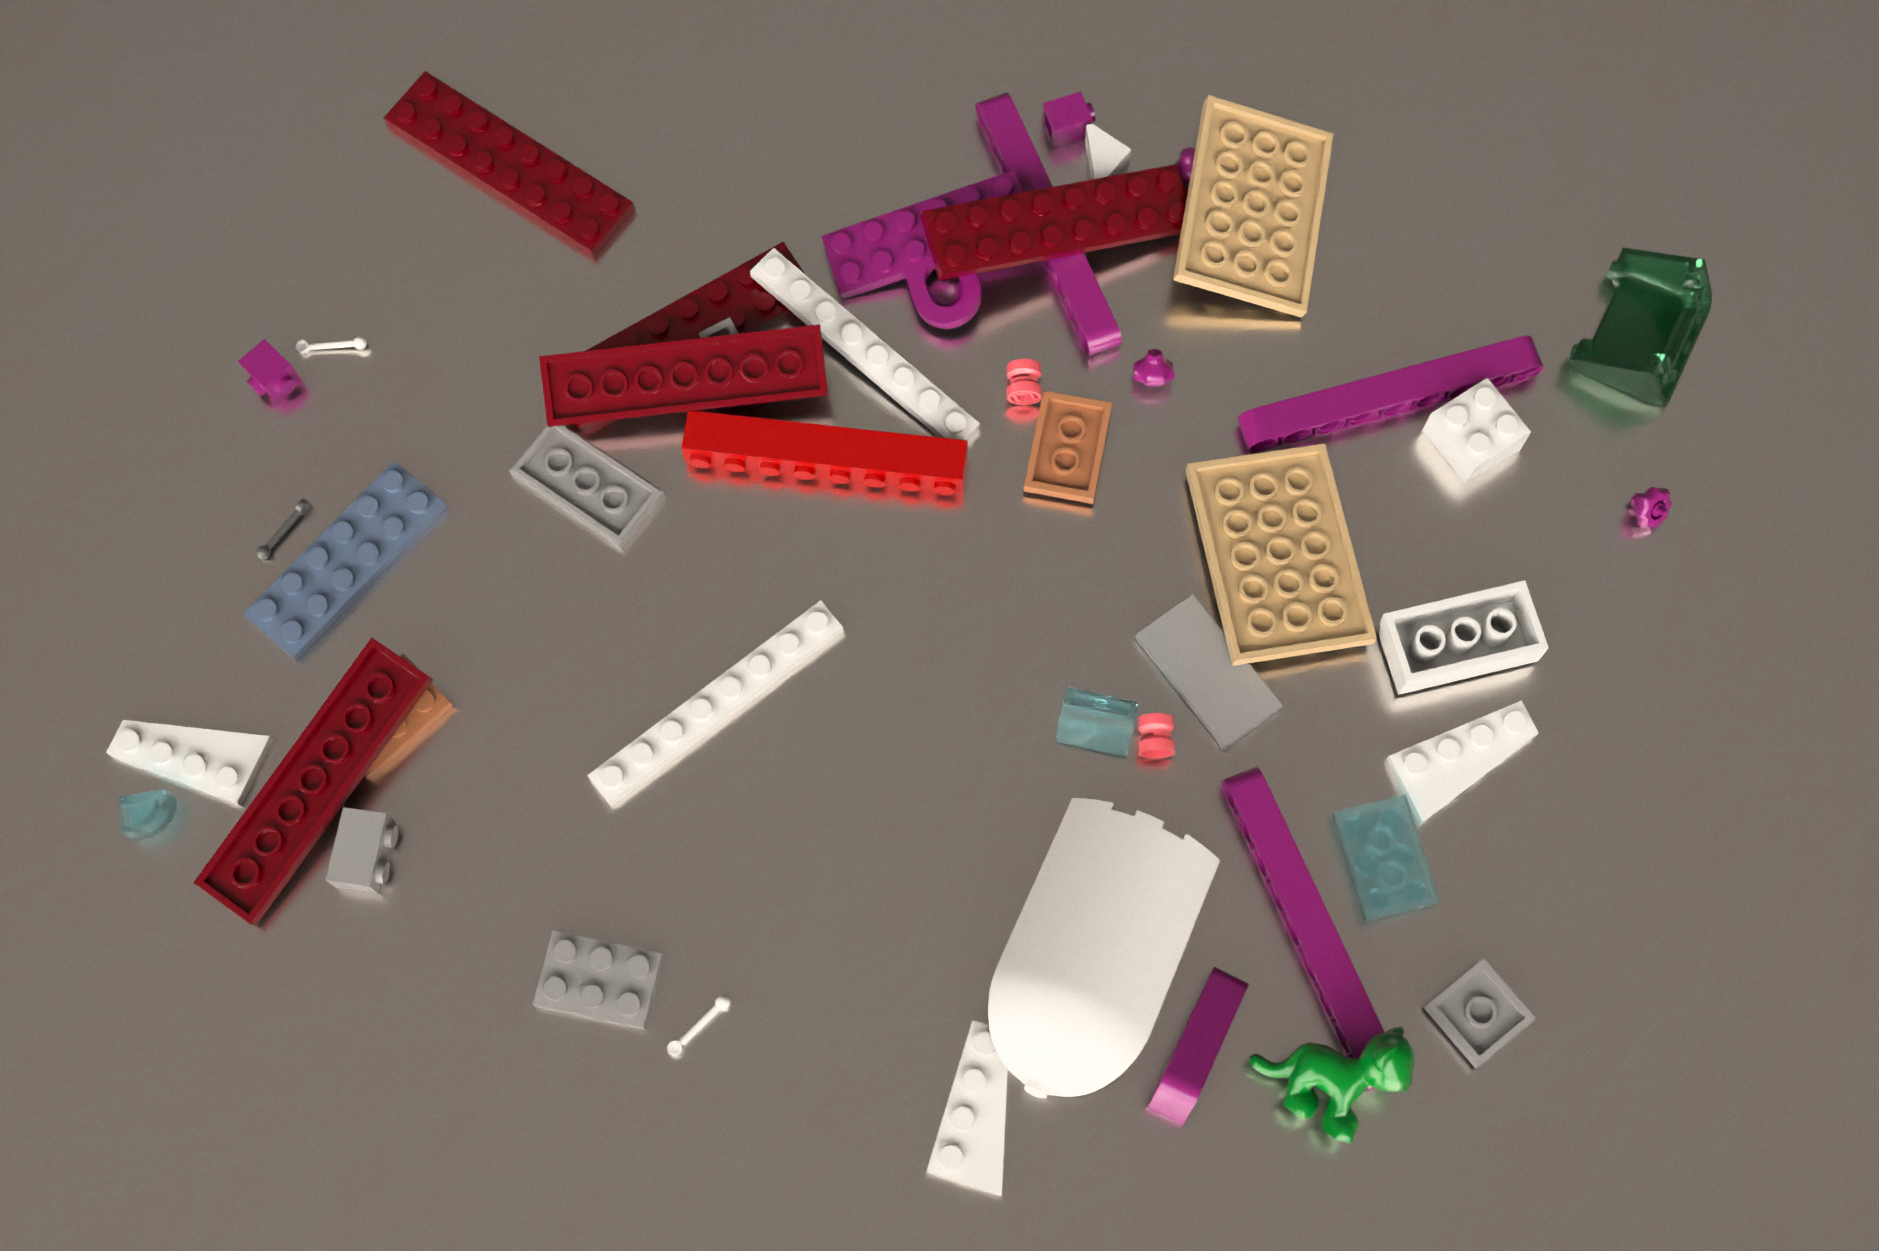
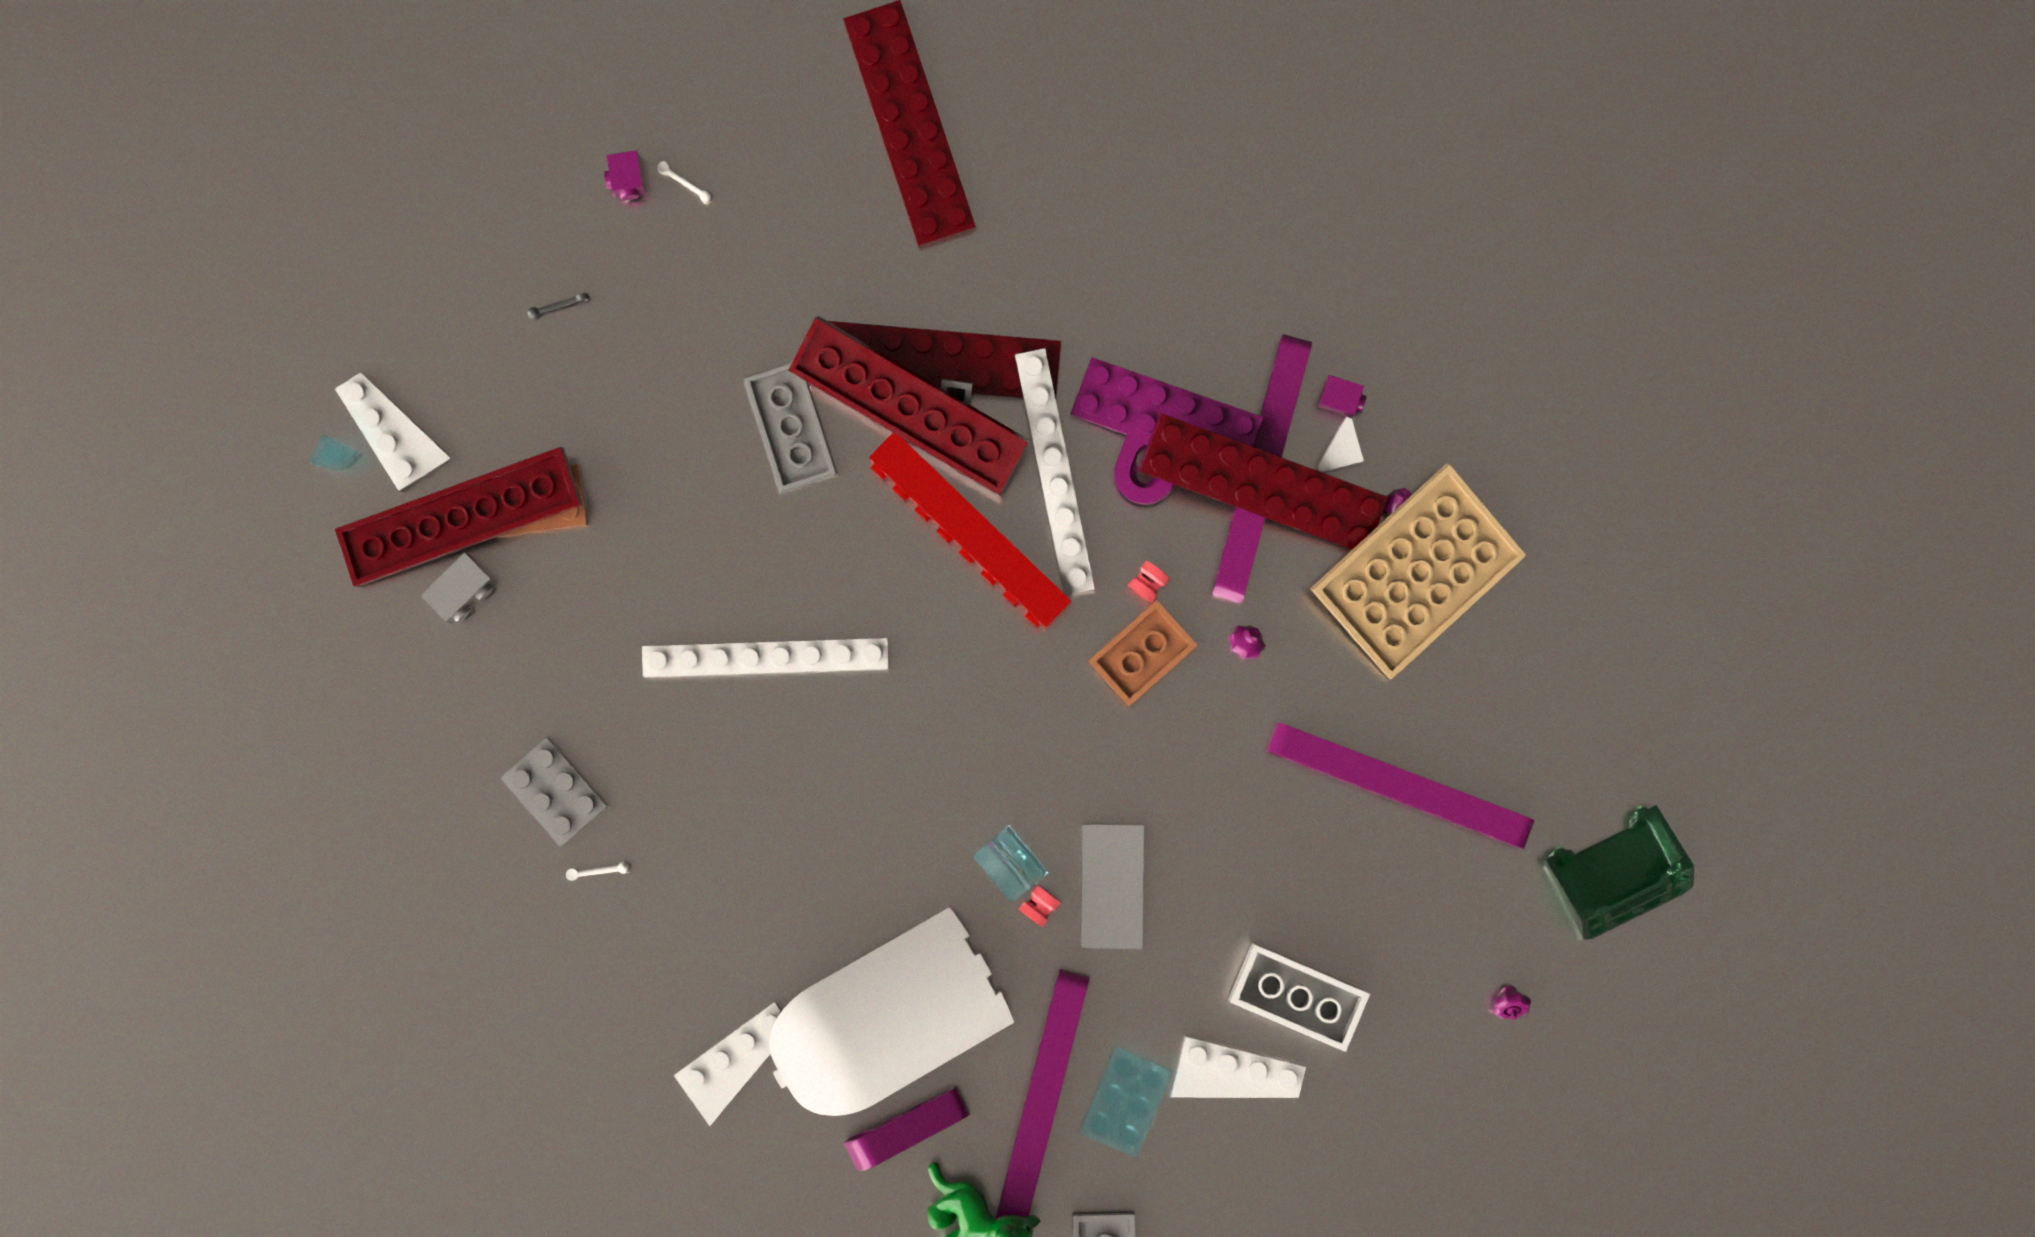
camera: 40 degrees right, 15 degrees up
sand blue plate [243,461,447,661] -> none
tan plate [1185,443,1377,666] -> none
white brick [1422,378,1531,484] -> none

